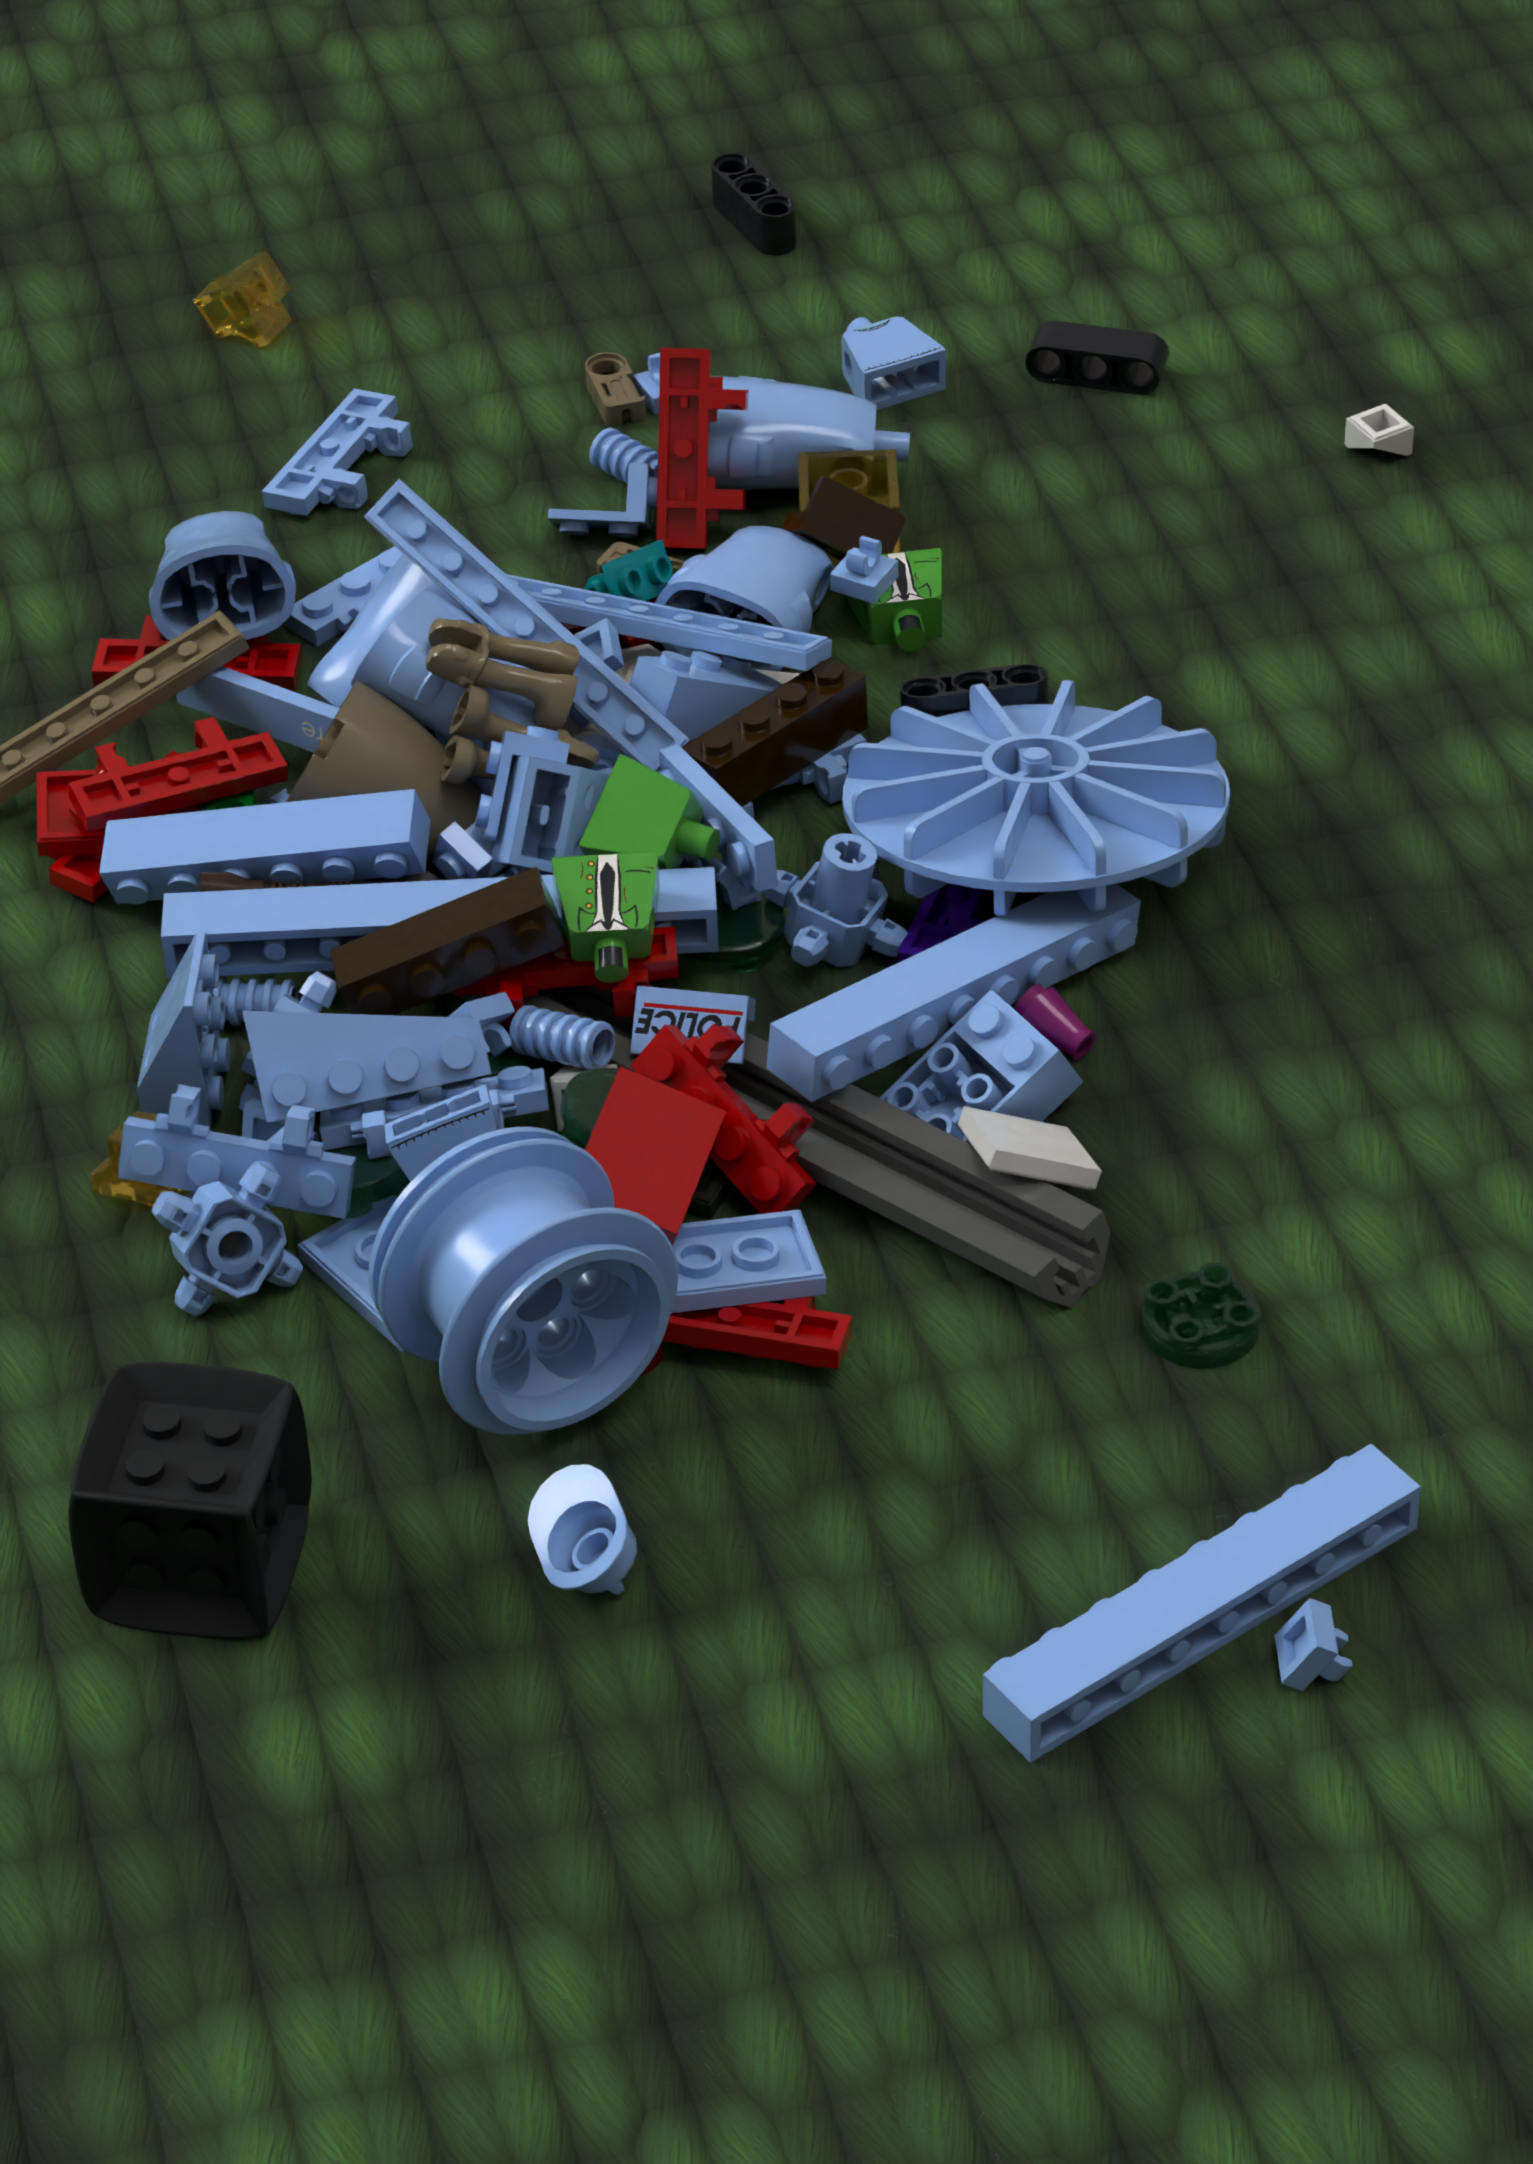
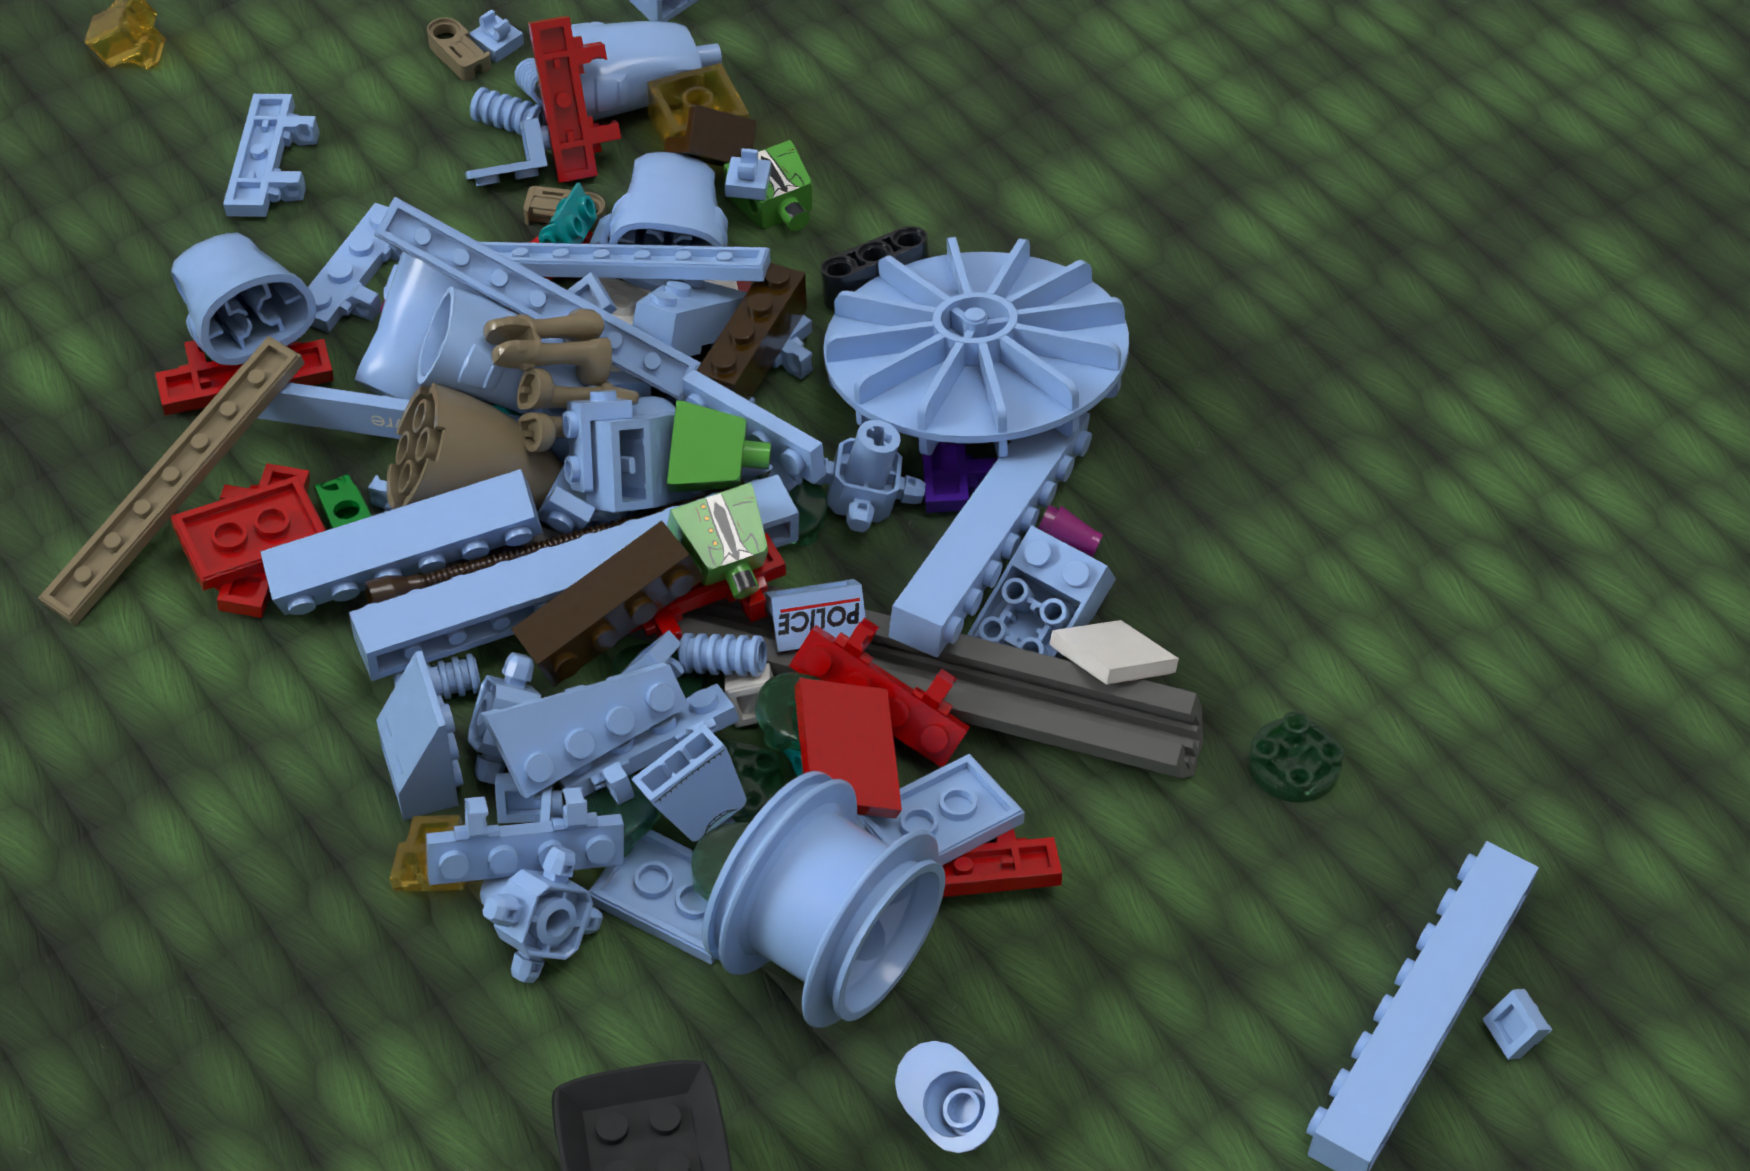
camera: 25 degrees left, 10 degrees up
red hinge [68,717,288,833] -> none

